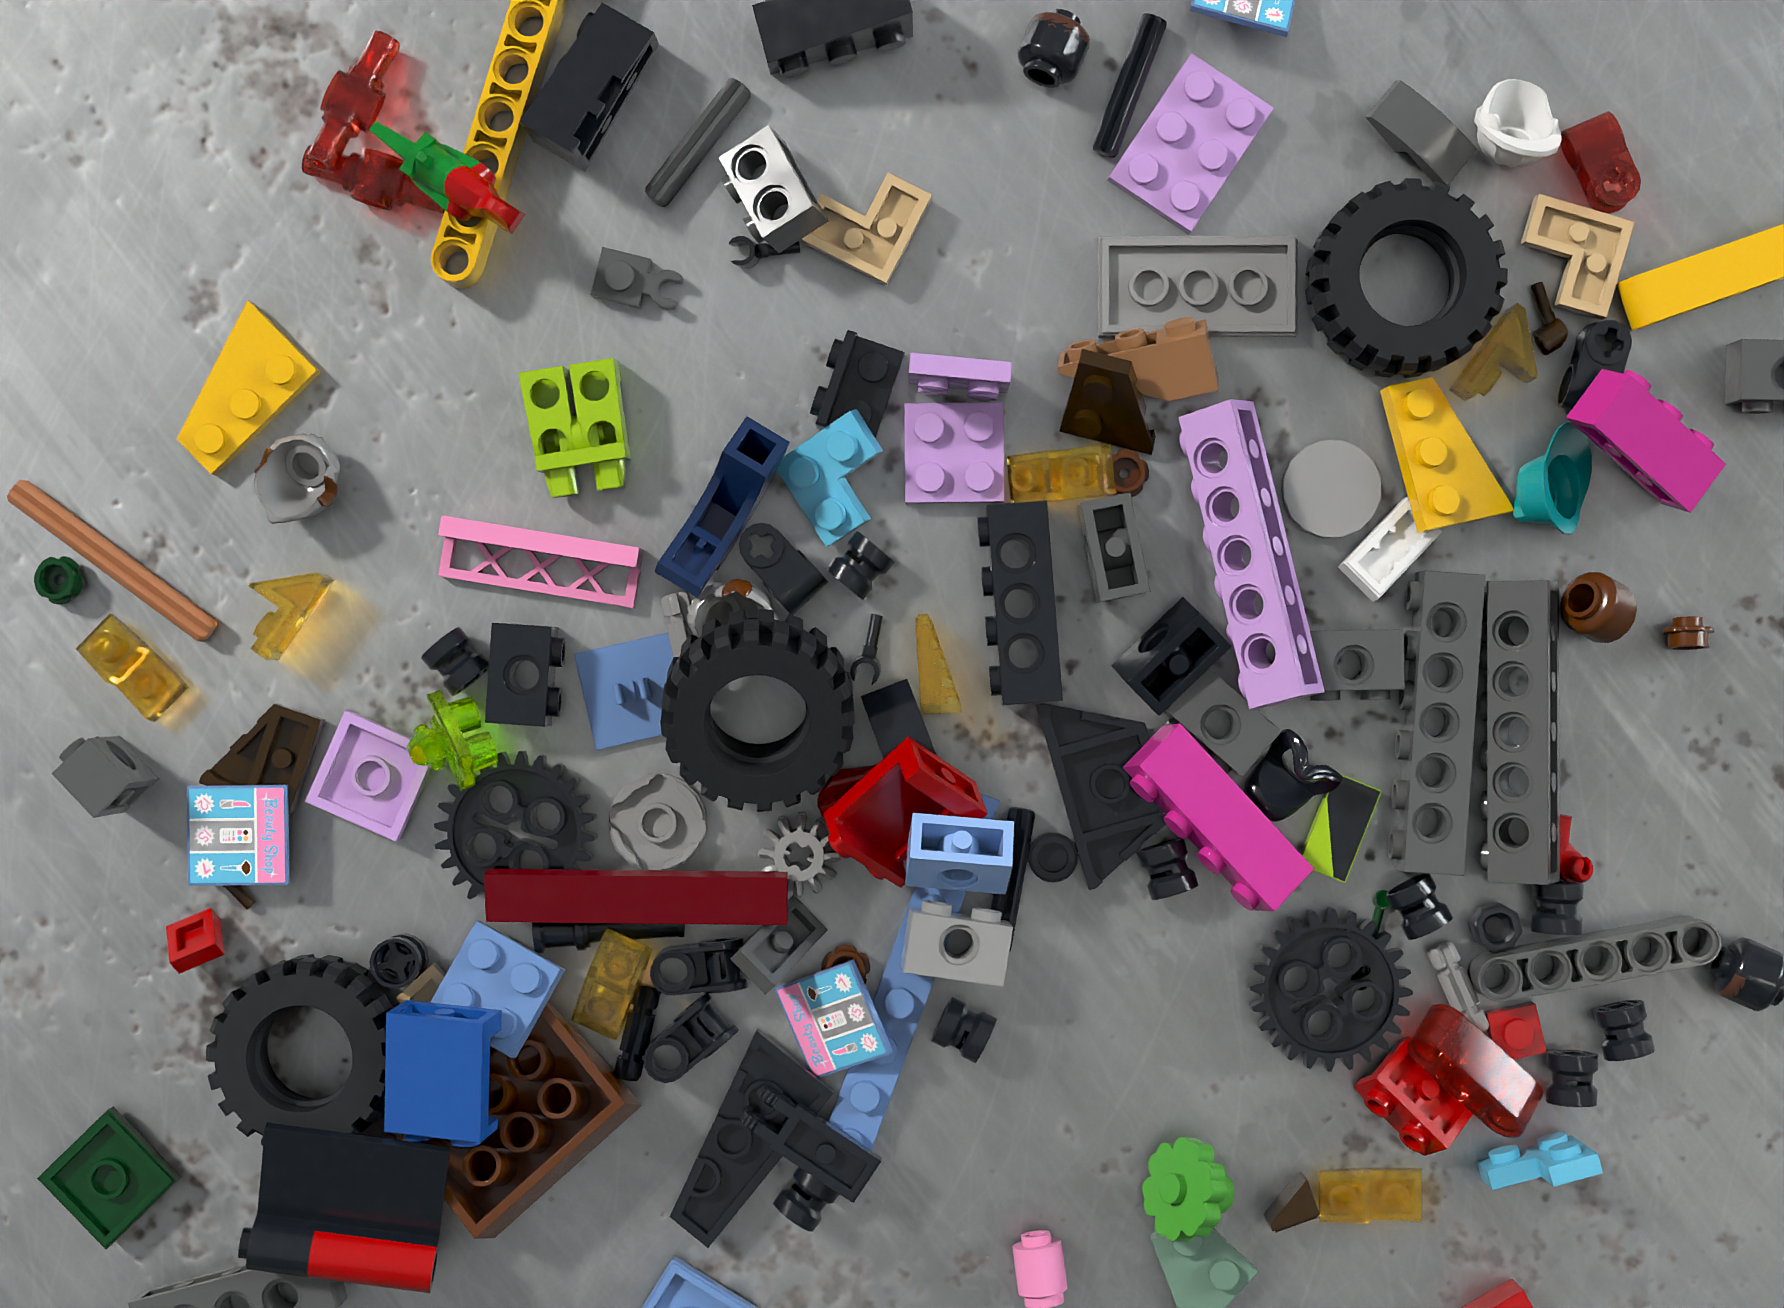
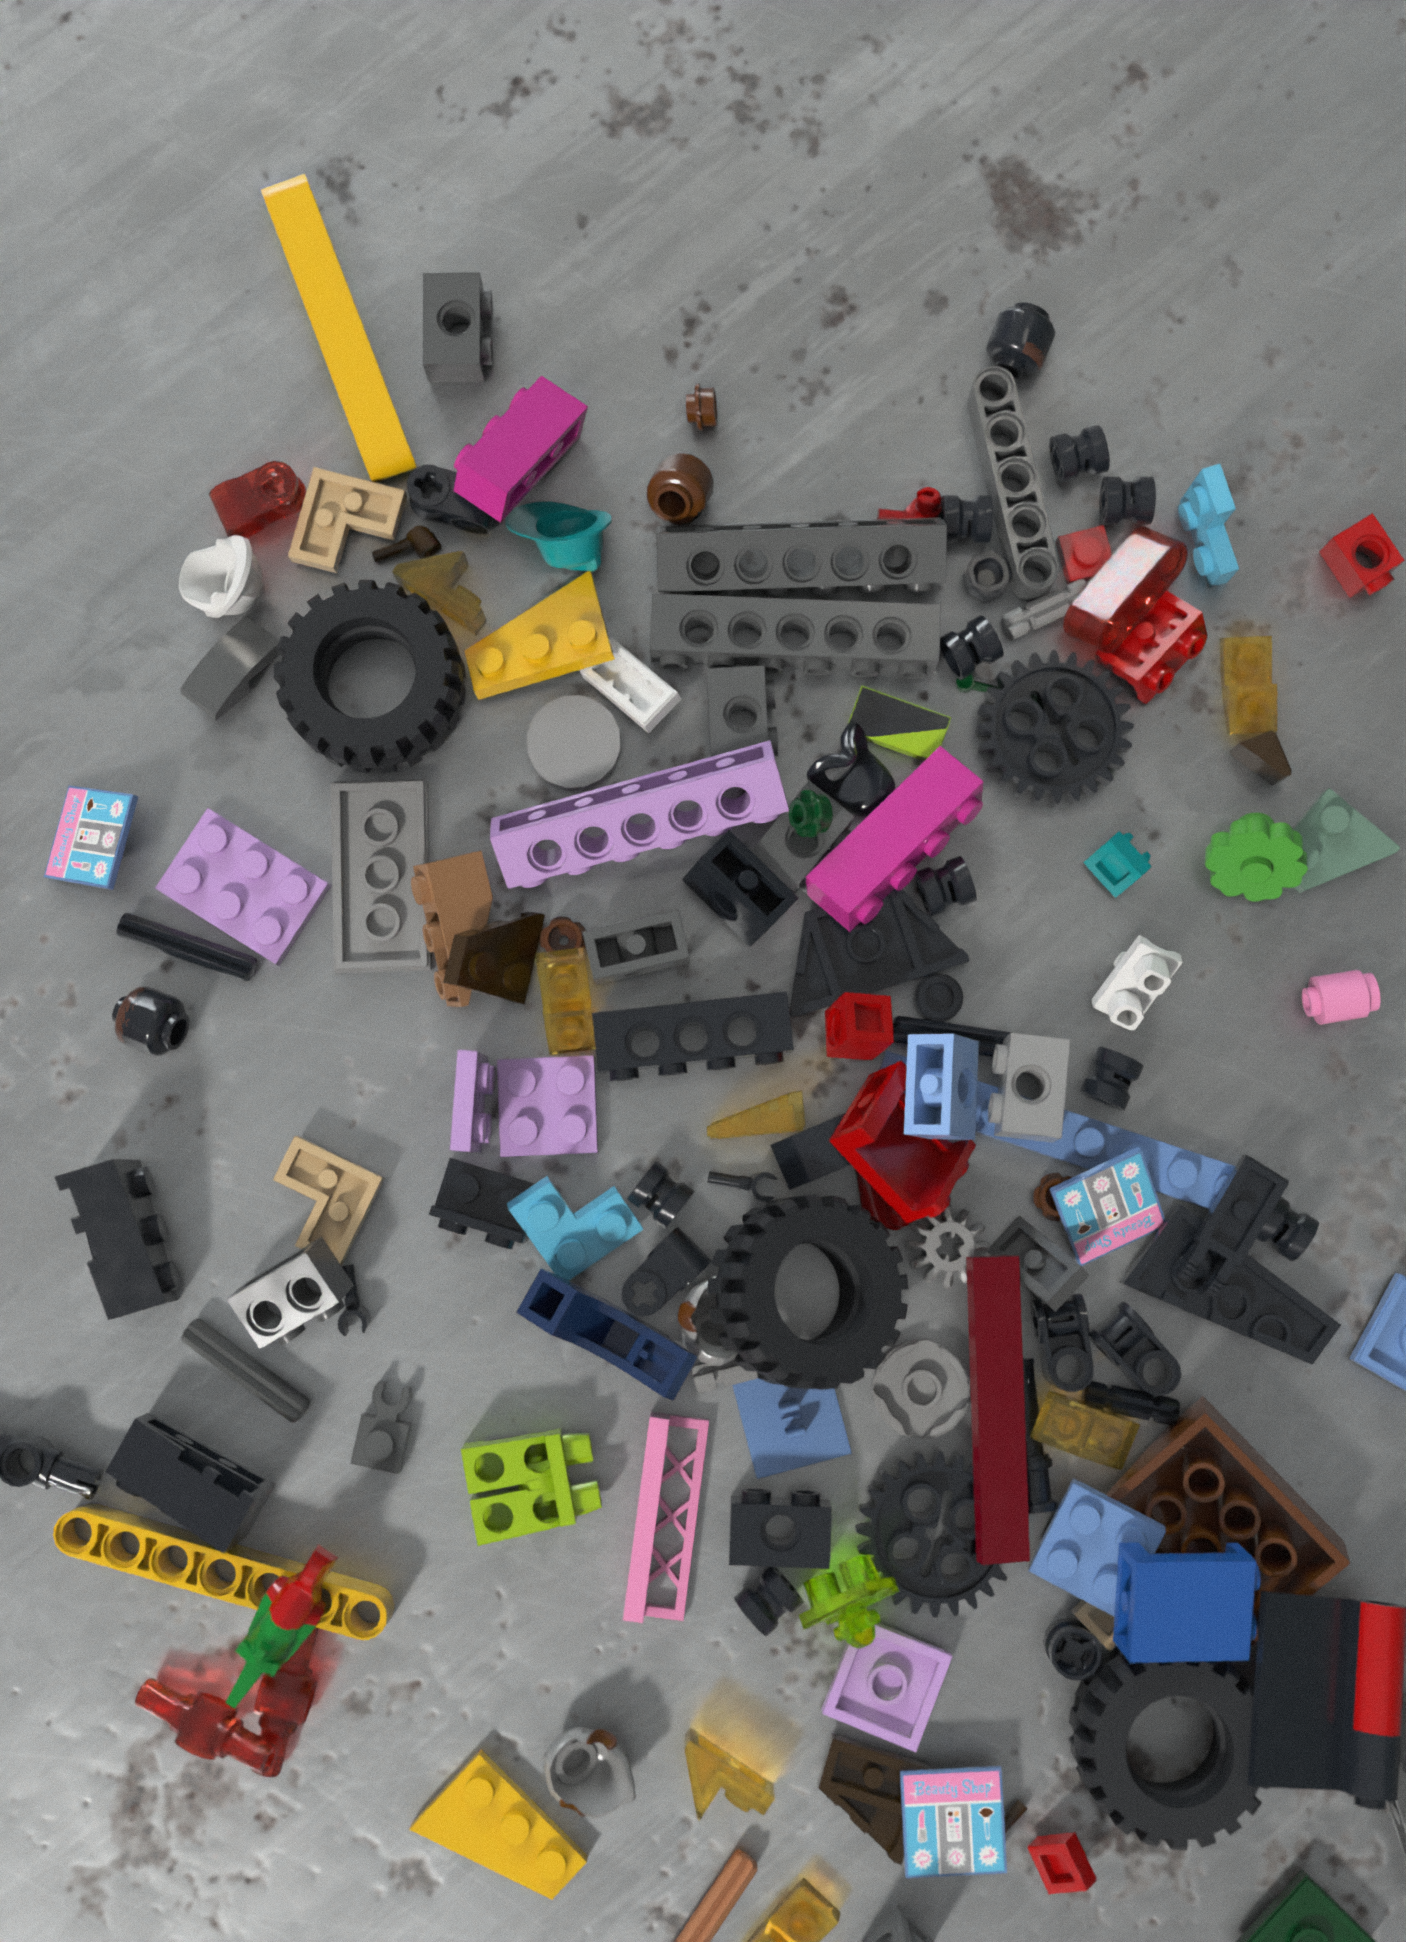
camera: 90 degrees left, 5 degrees down
none -> dark green plate [788,789,833,838]
none -> red brick [825,992,894,1060]
none -> teal tile [1083,831,1152,898]
none -> white hips [1091,935,1183,1031]

